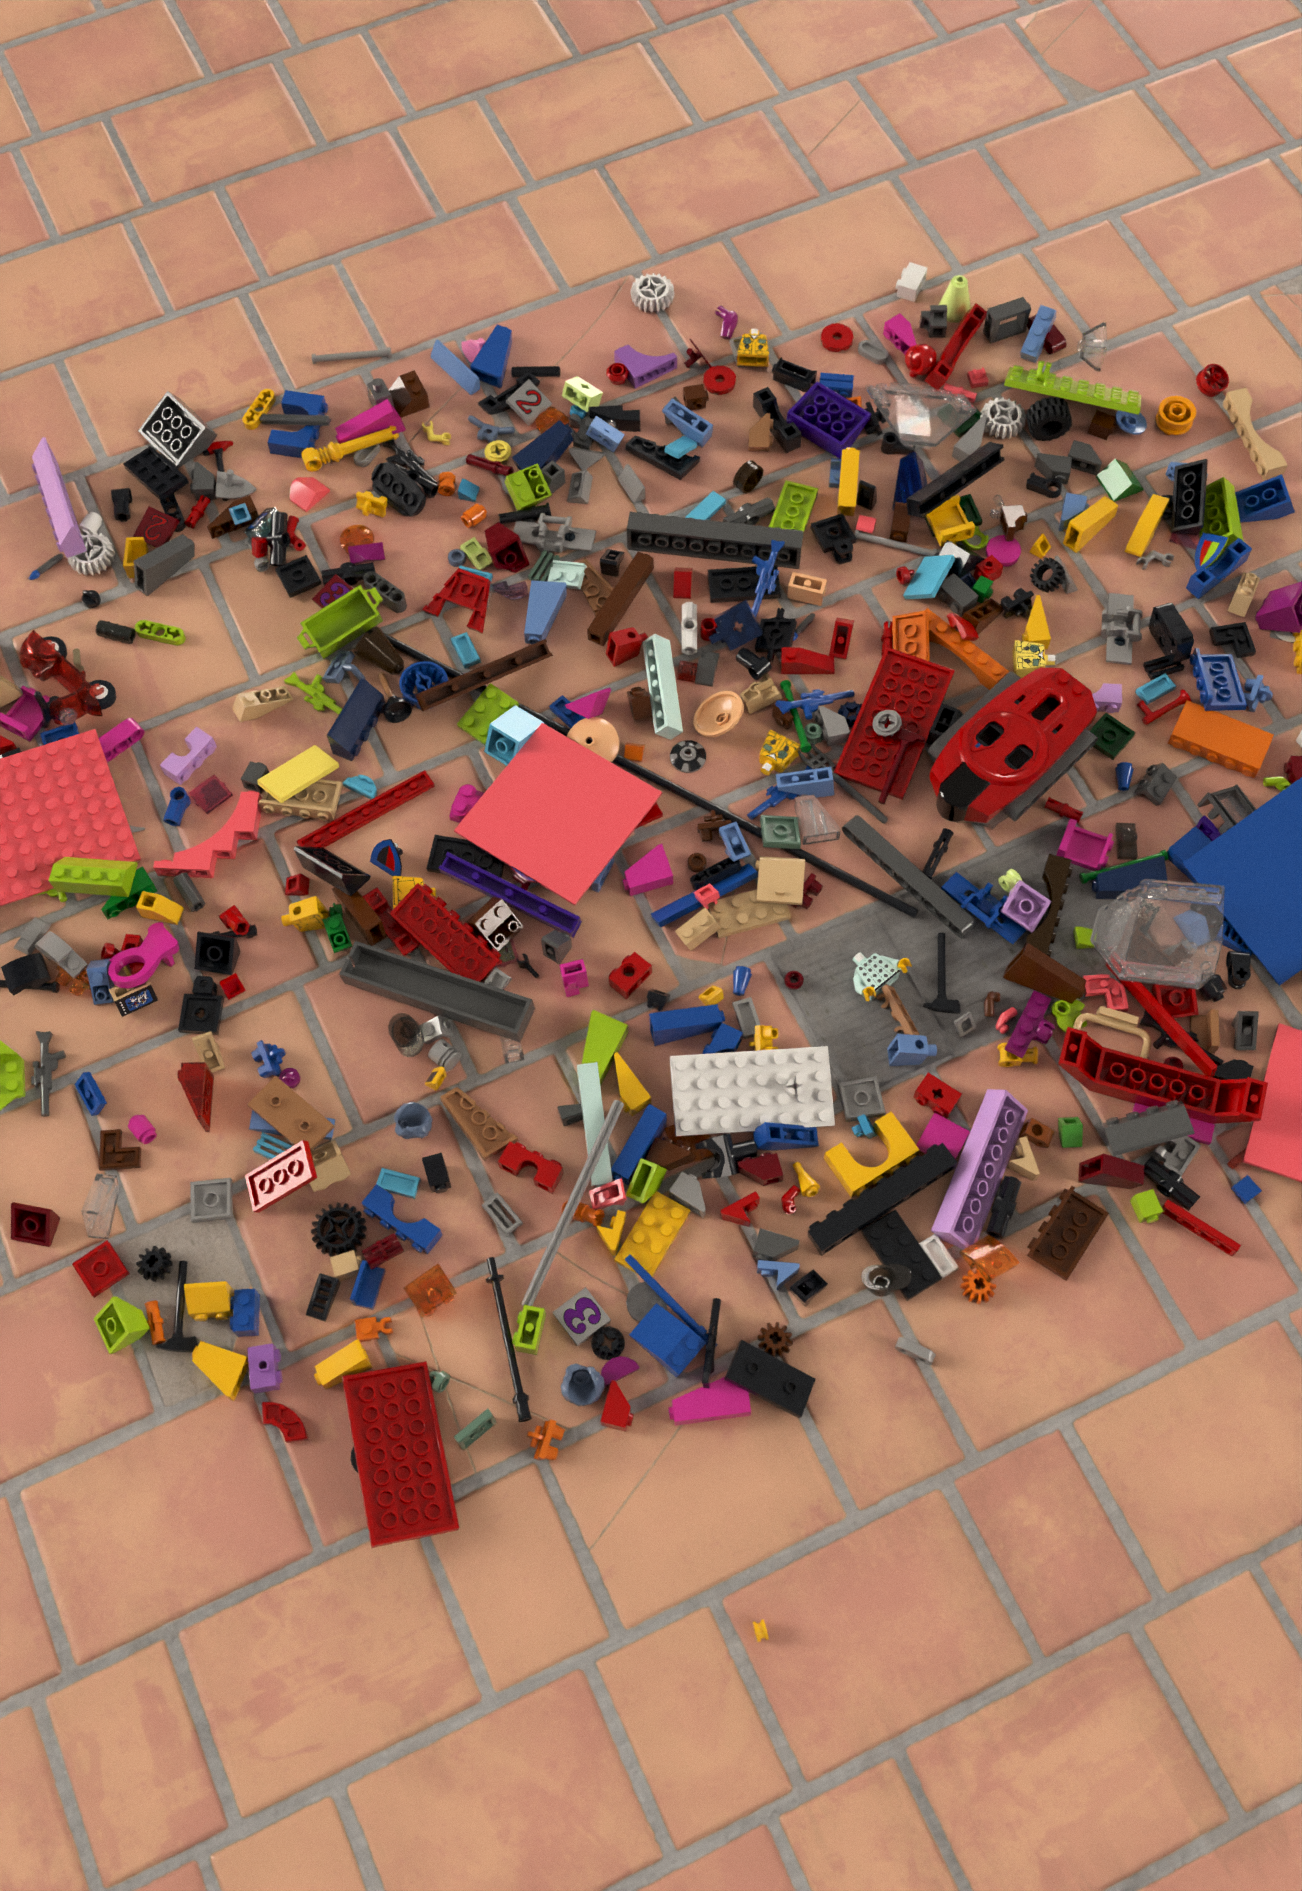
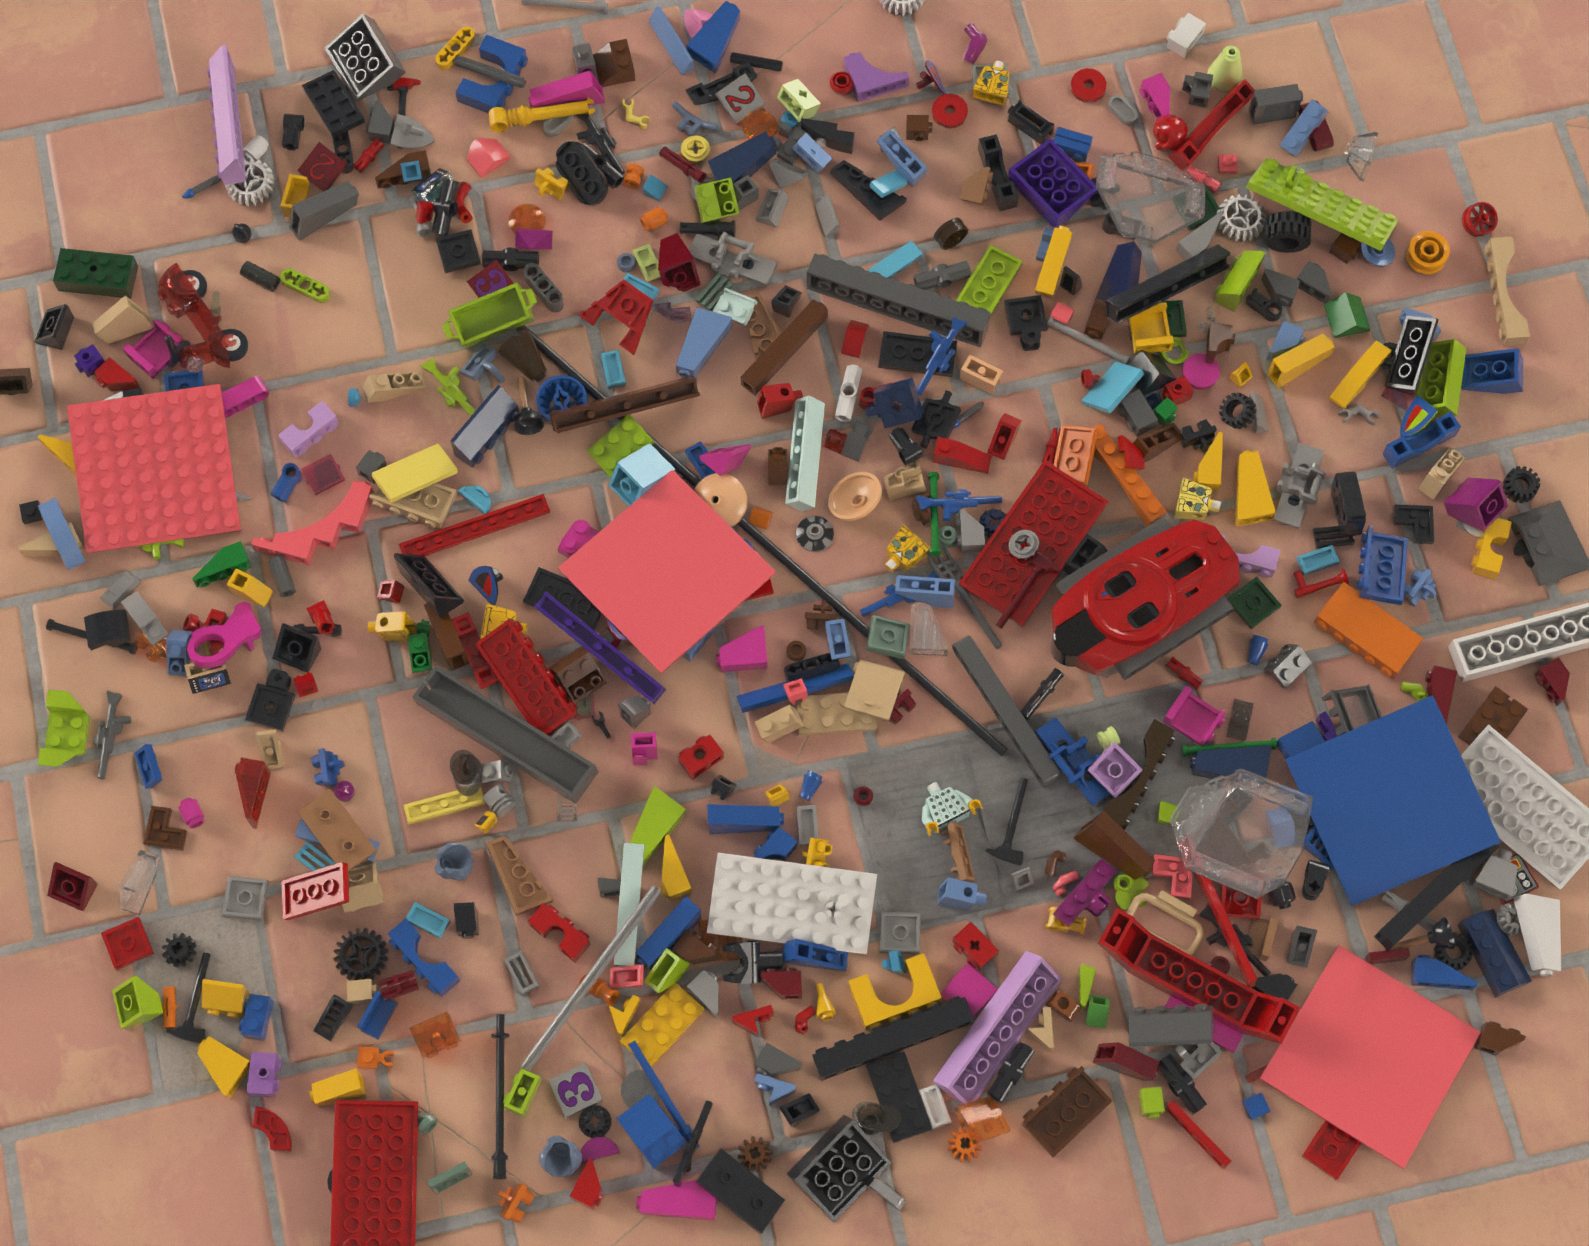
camera: 10 degrees right, 5 degrees up
lime slope [48,857,138,897] -> none
none -> dark azure tile [348,388,361,407]
none -> light yellow tile [403,784,486,825]
none -> black slope [787,1115,891,1222]
none -> lime slope [1079,964,1097,1010]
none -> lime slope [1214,251,1266,312]
none -> yellow slope [1235,450,1276,527]

